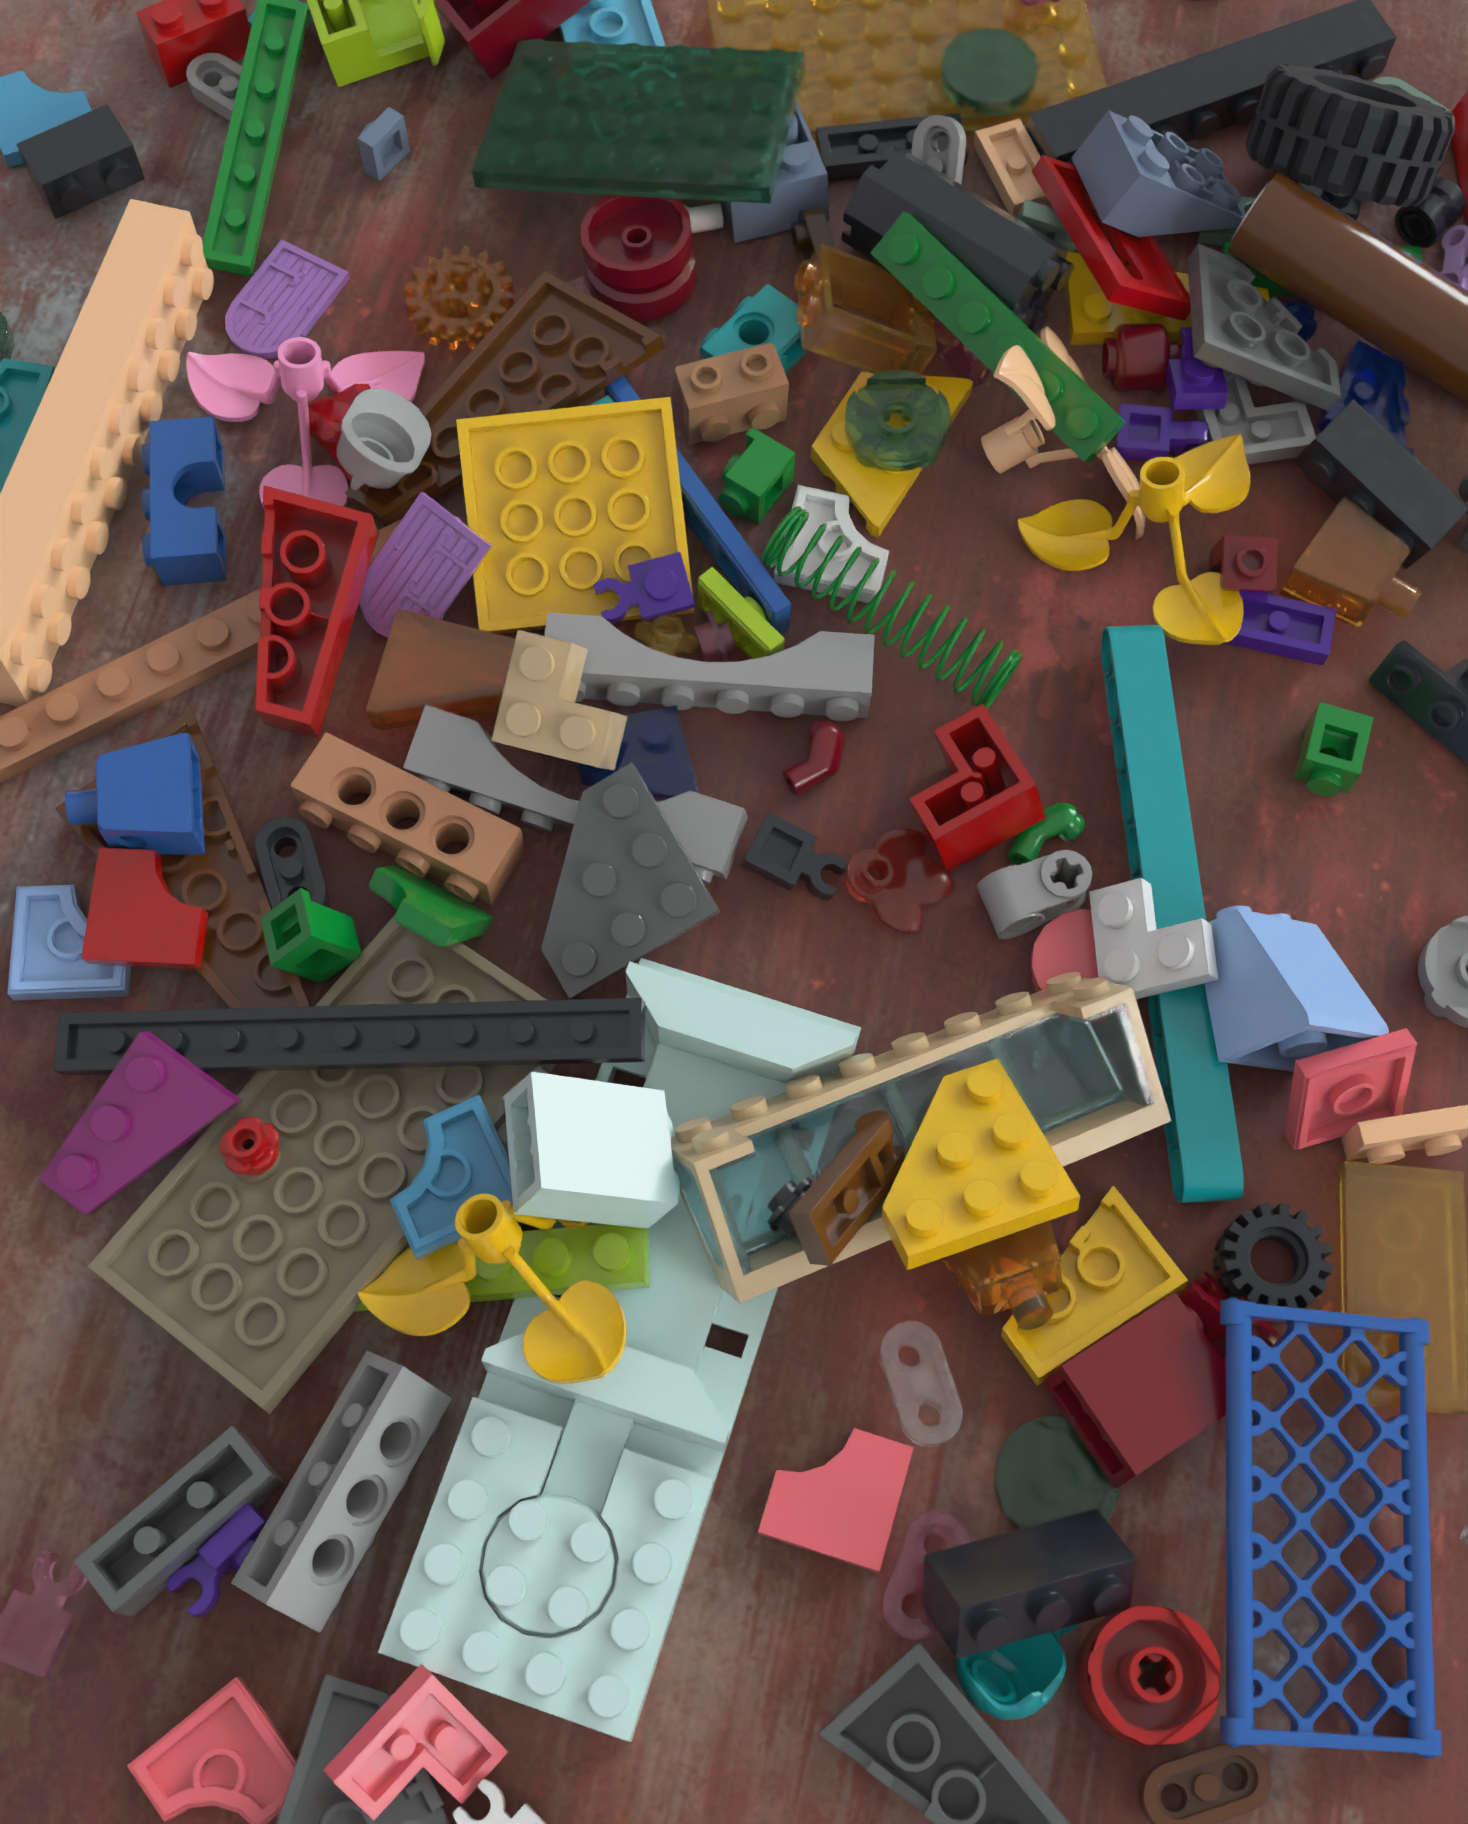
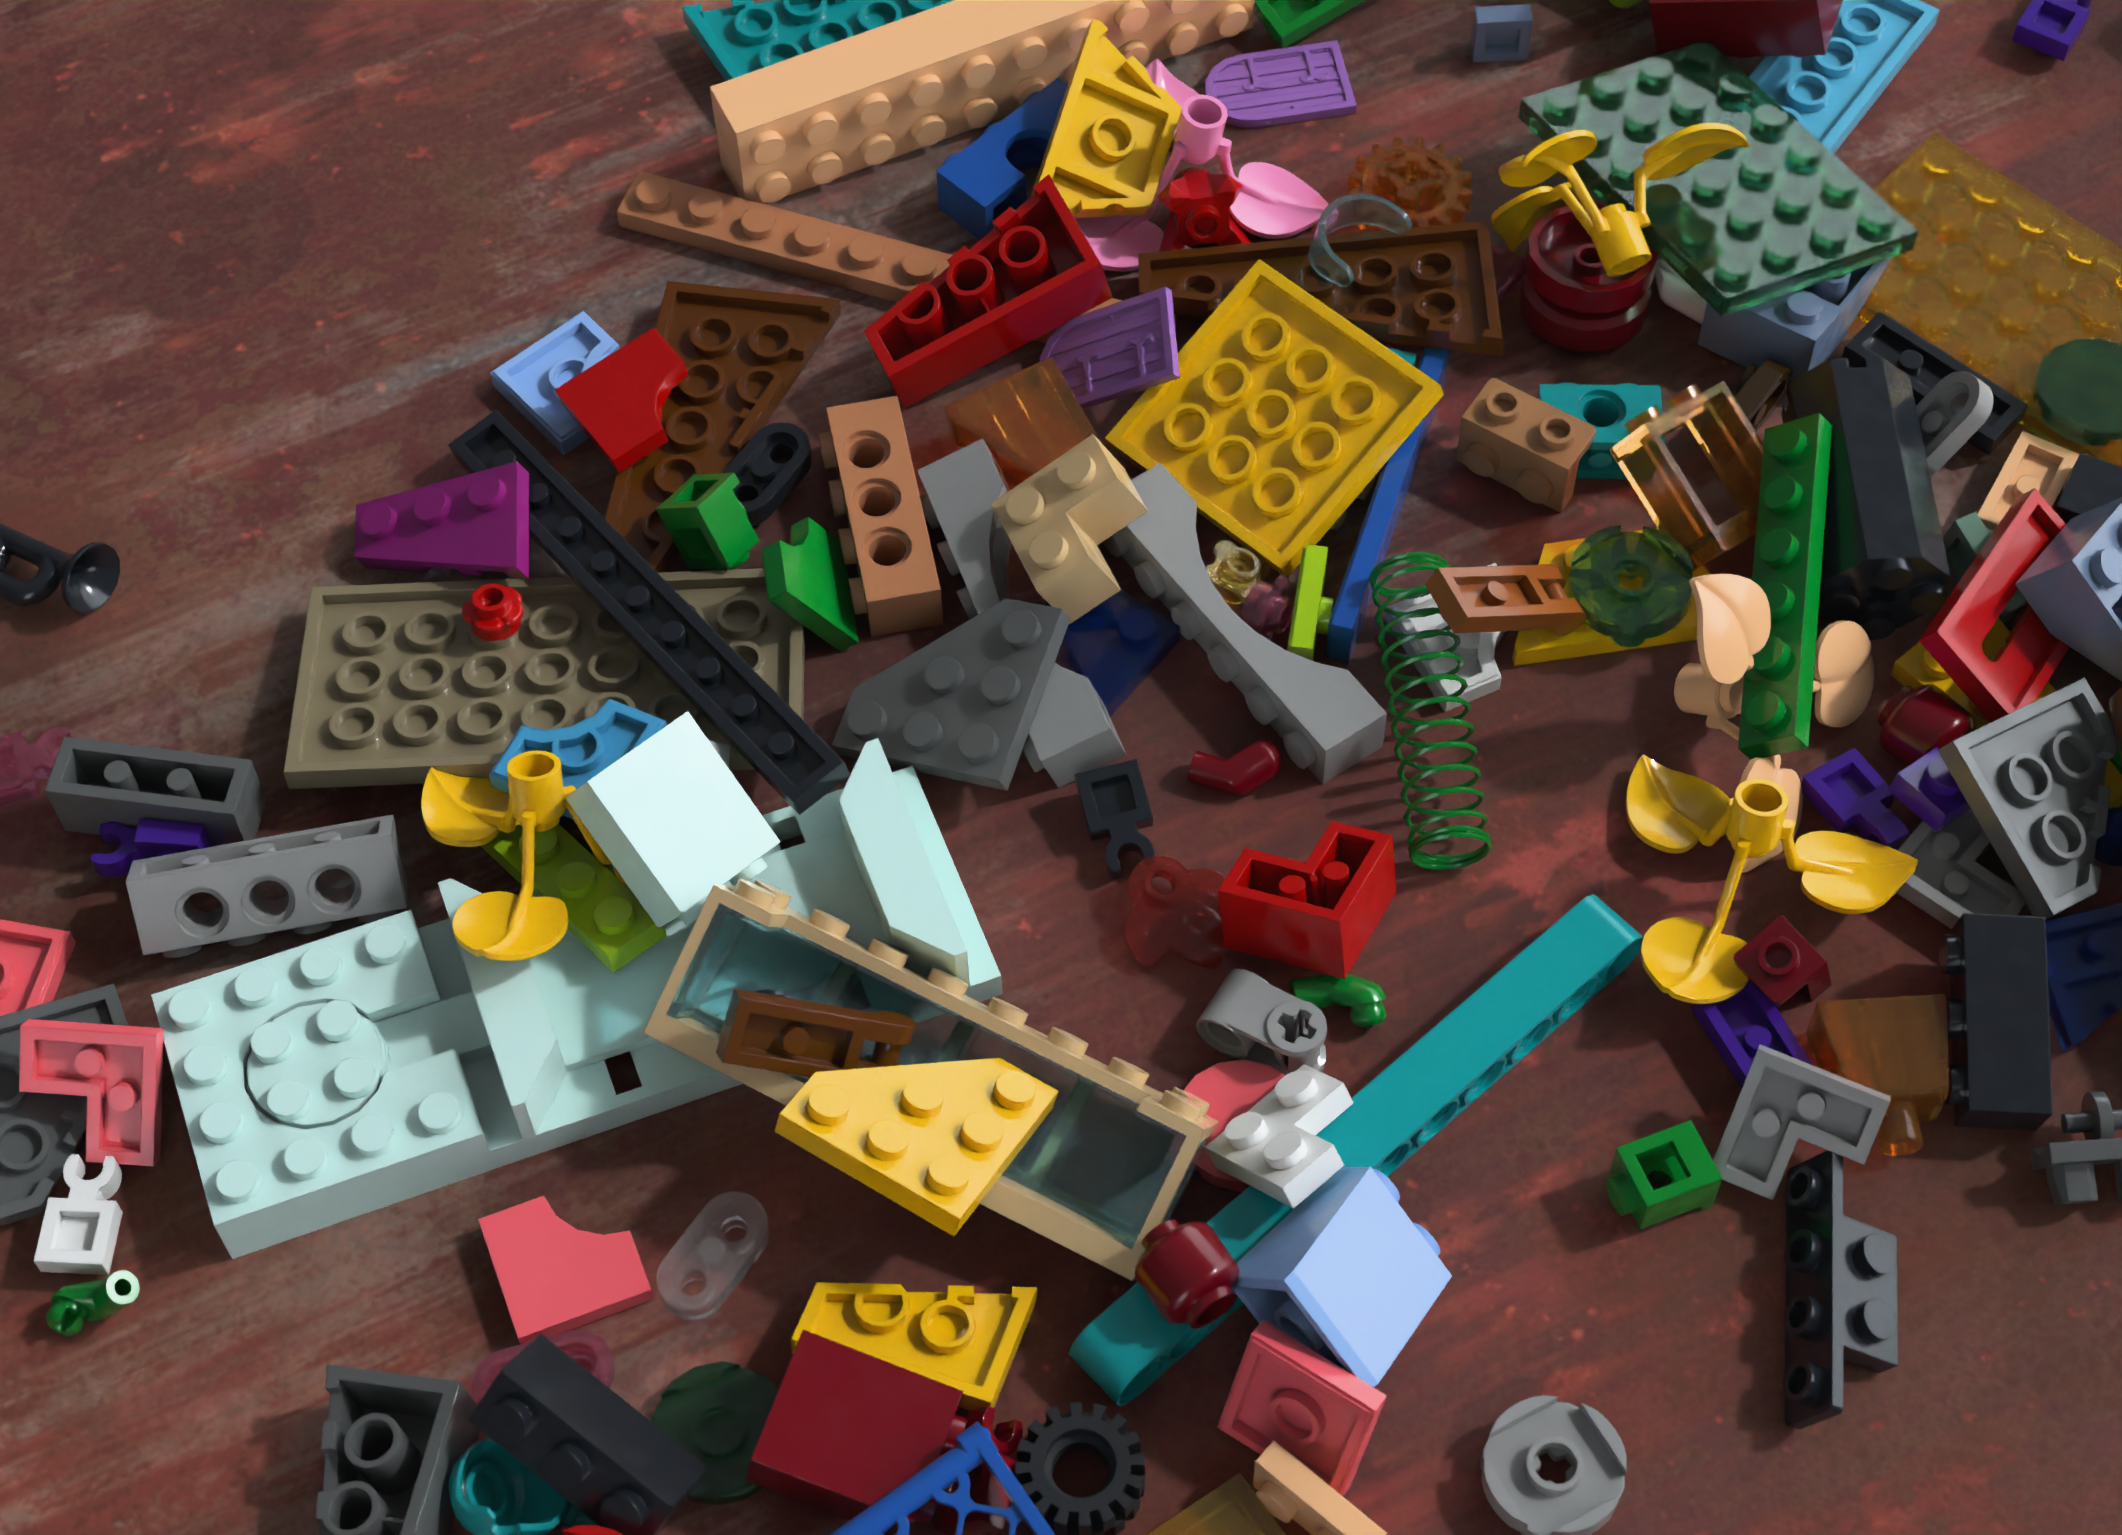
camera: 55 degrees right, 10 degrees down
blue torso [65,733,205,855] -> none
light grey piece [337,388,432,491] -> none
dark purple plate [593,552,695,623] -> none
green brick [718,427,795,525] -> none
clear orange torso [941,1220,1062,1330] -> none
none -> yellow wing [1030,18,1182,218]
none -> dark red head [1134,1219,1240,1329]
none -> clear light blue helmet [1309,193,1412,287]
none -> dark orange plate [1425,564,1587,636]
none -> yellow plant [1491,123,1749,277]
none -> light grey plate [1713,1044,1891,1200]

